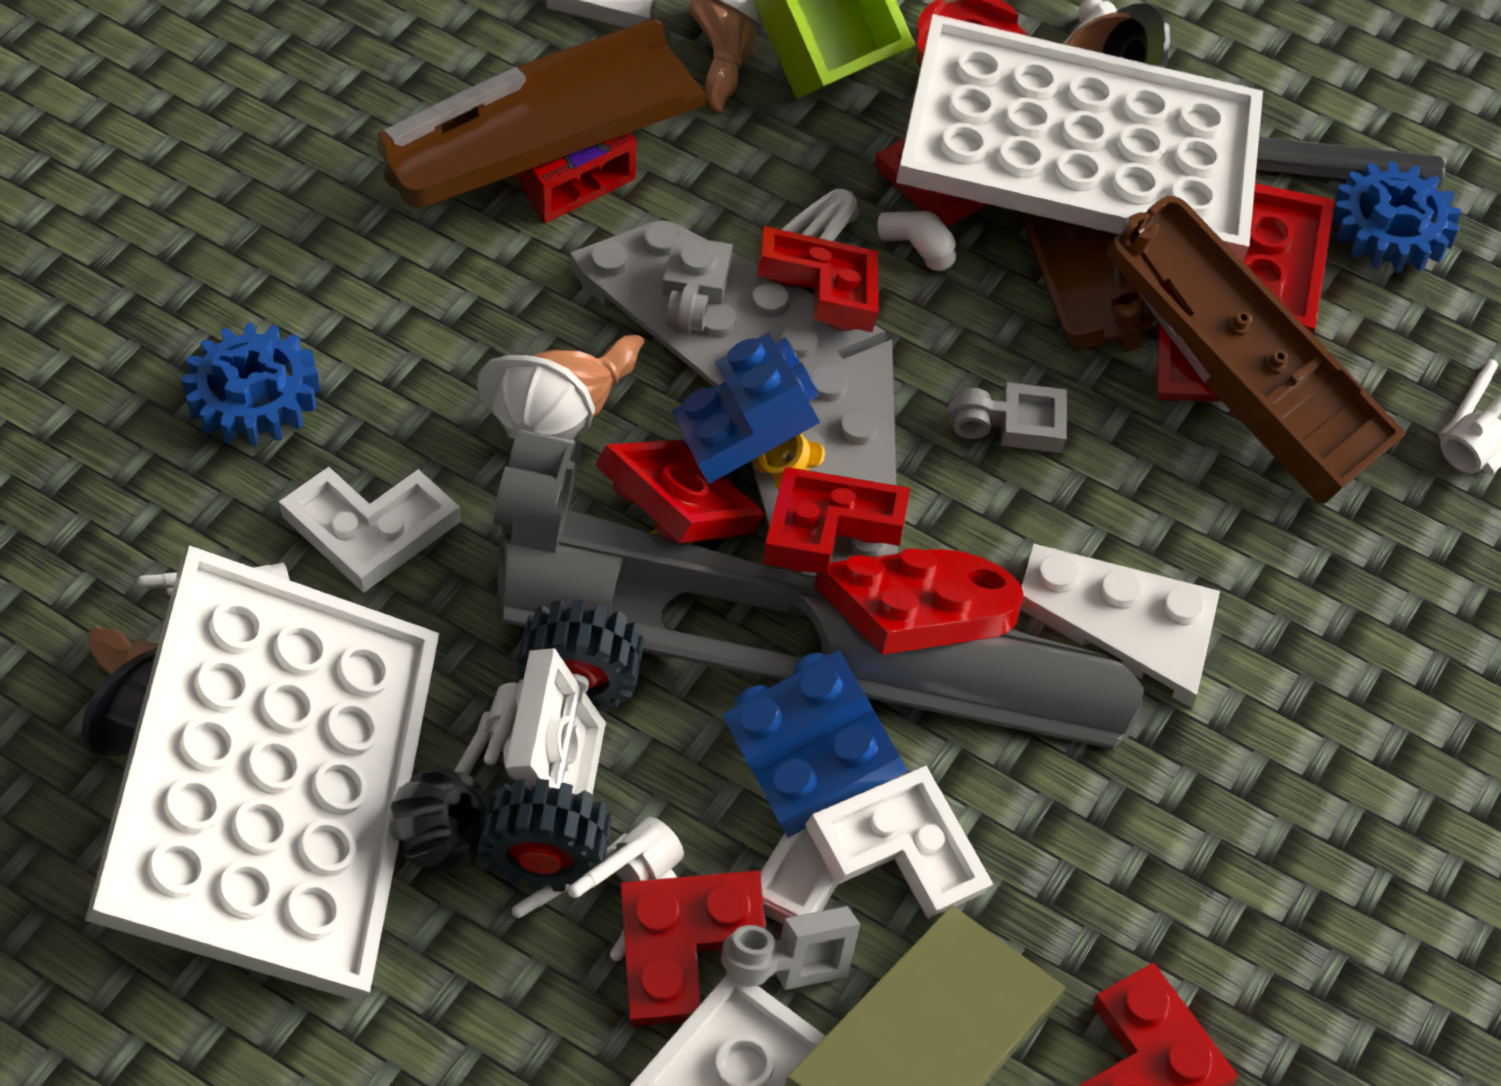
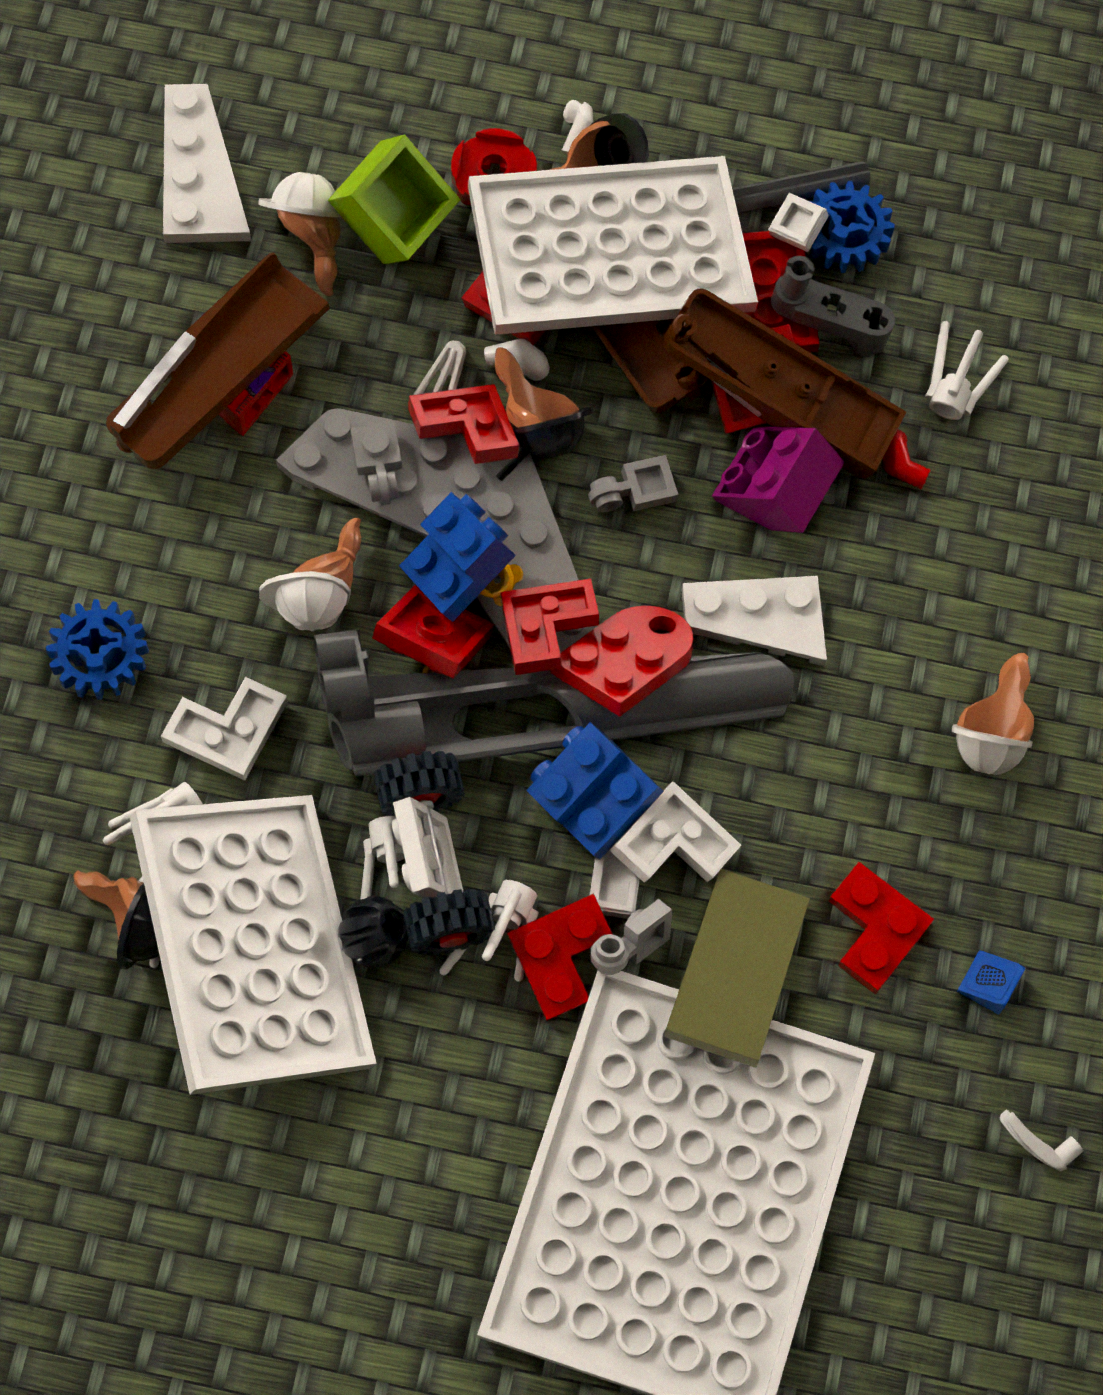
camera: 20 degrees left, 15 degrees up
none -> piece [495,347,594,459]
none -> magenta slope [712,426,845,533]
none -> white tile [768,193,829,252]
none -> dark grey beam [771,256,895,358]
none -> red arm [882,429,931,490]
none -> nougat piece [952,653,1034,775]

